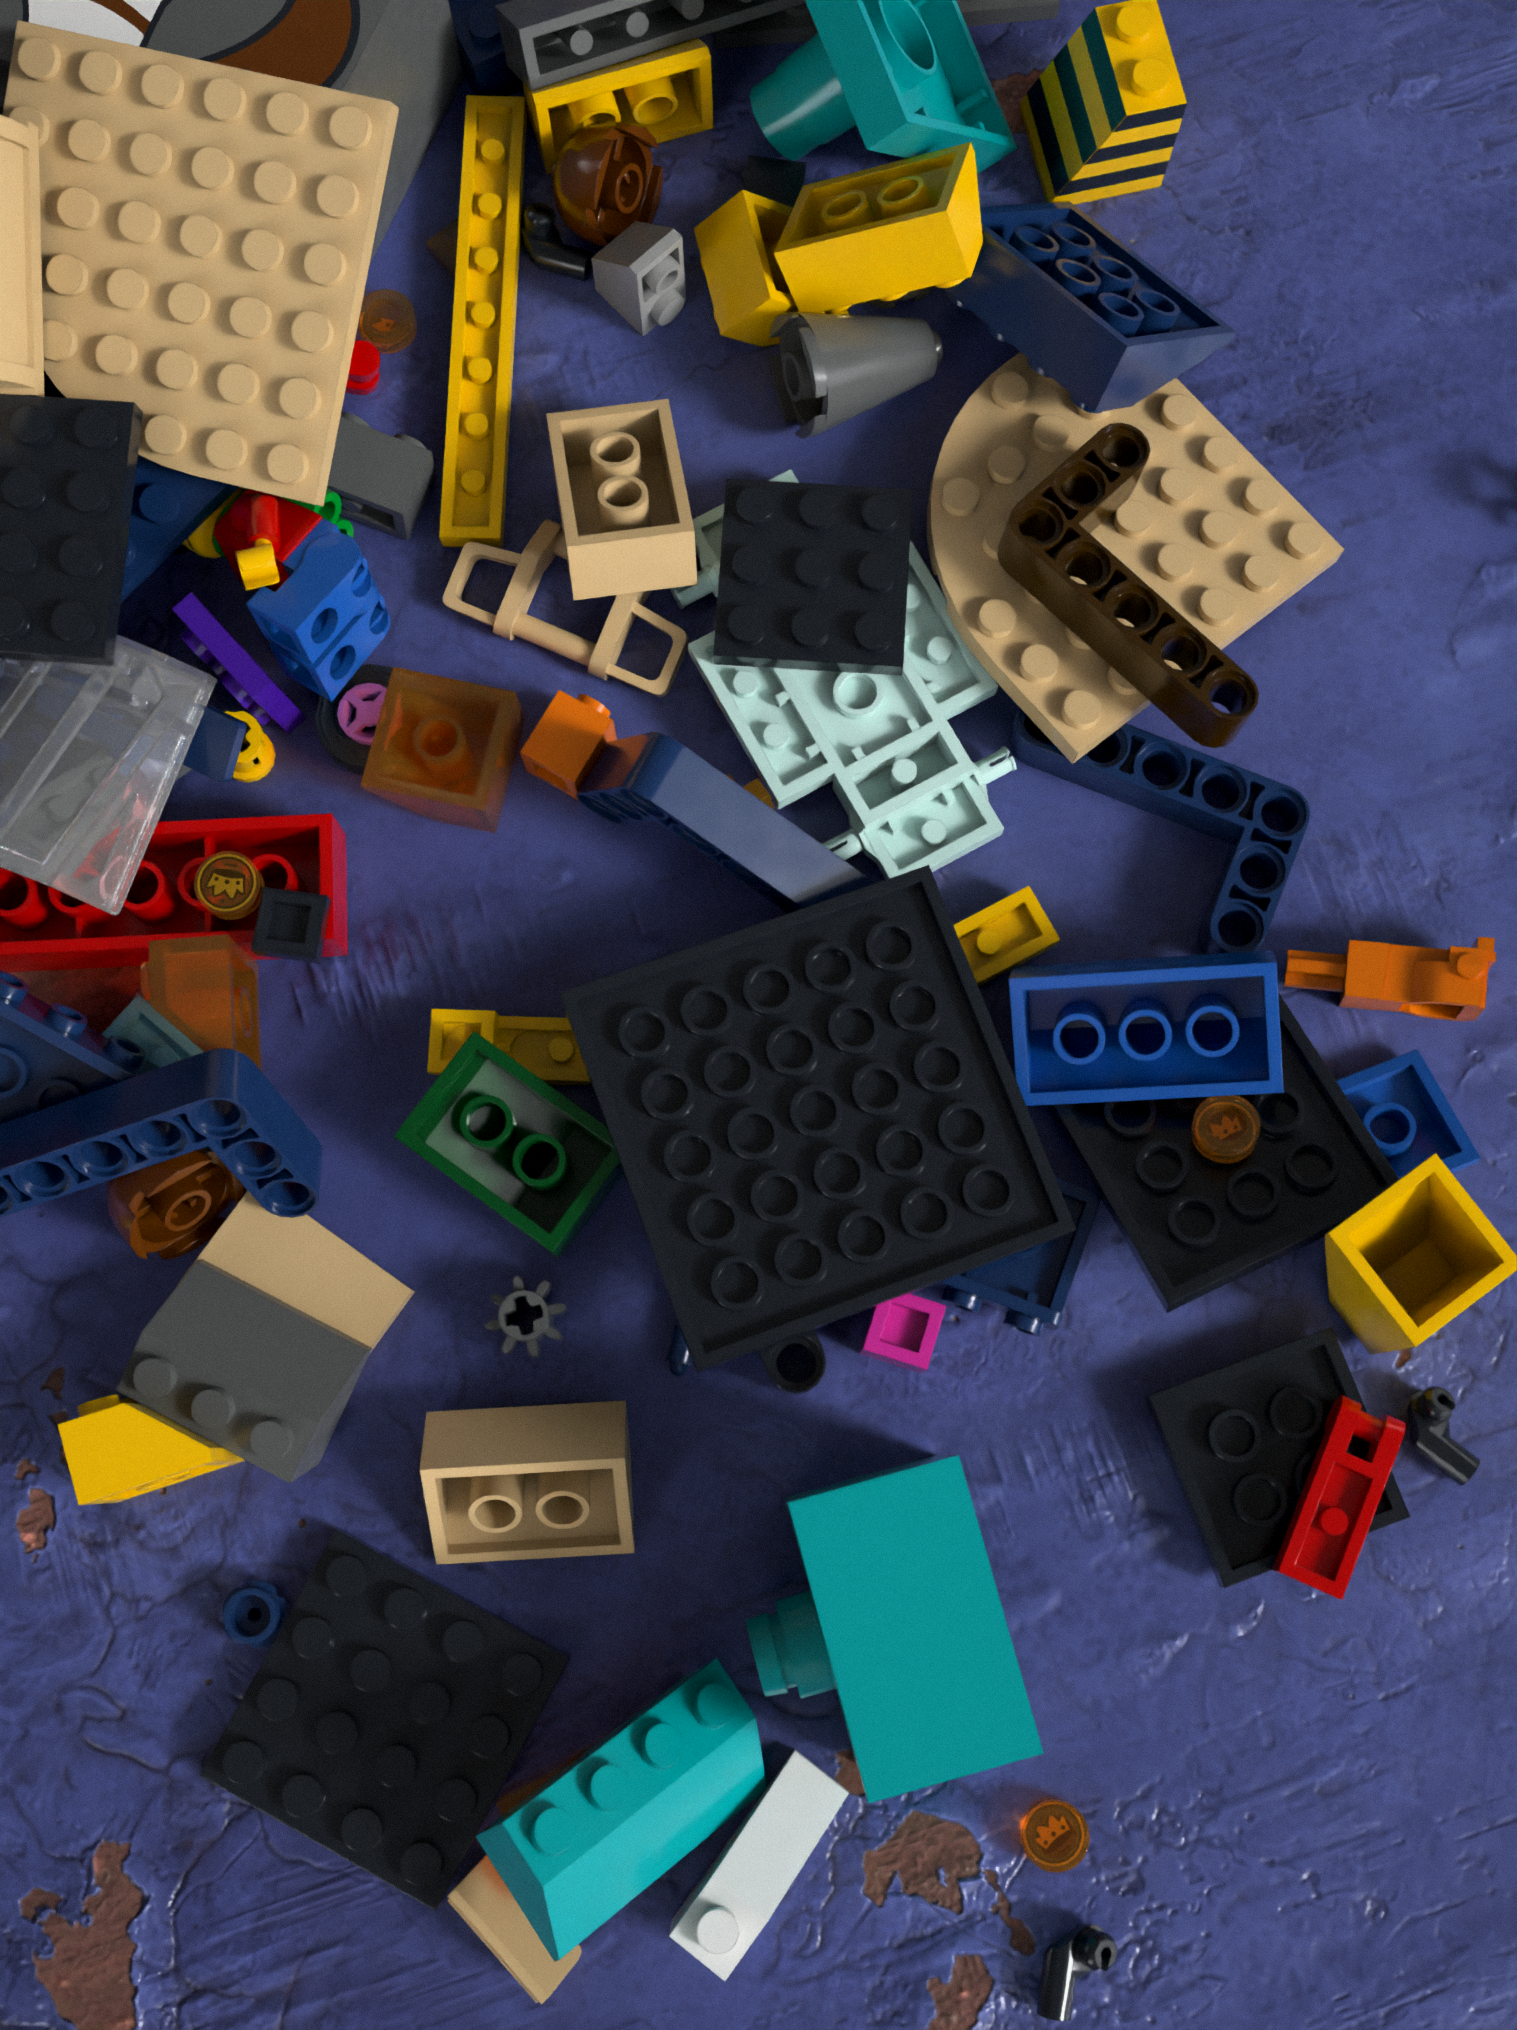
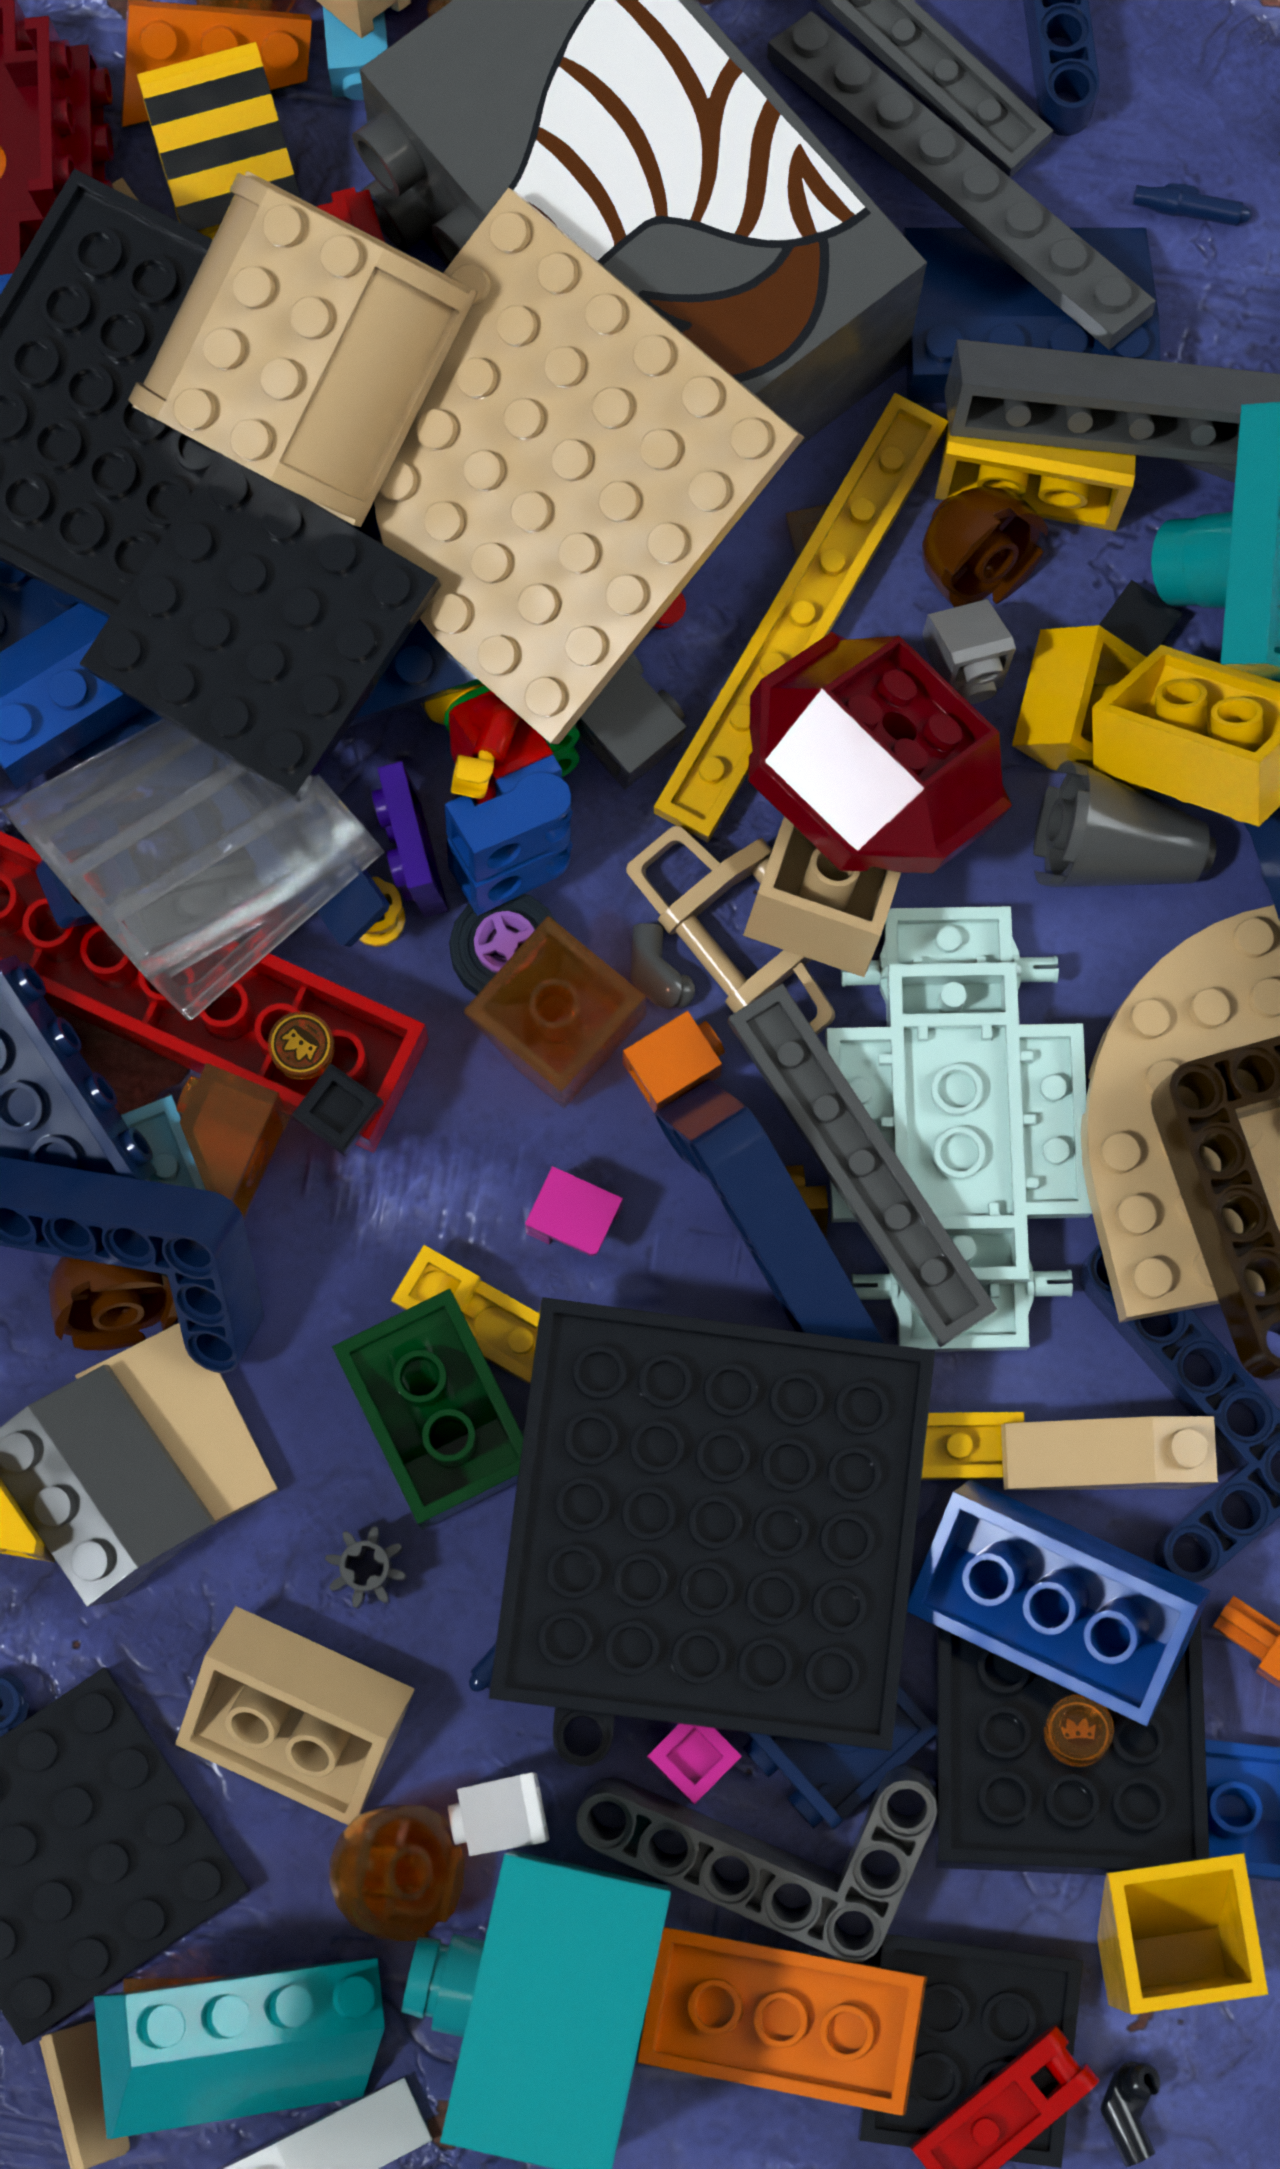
camera: 25 degrees right, 0 degrees up
clear orange tile [357,289,418,354] -> none
black arm [520,203,593,282] -> none
black plate [713,478,913,676] -> none
none -> clear orange cylinder [328,1804,465,1941]
none -> white slope [448,1772,550,1856]
none -> dark pink panel [525,1166,623,1256]
none -> dark grey beam [576,1764,938,1963]
none -> dark grey arm [630,923,695,1009]
none -> orange plate [637,1926,927,2116]
none -> dark grey plate [727,983,997,1347]
none -> dark red piece [748,632,1012,873]
none -> tan slope [1001,1416,1218,1490]

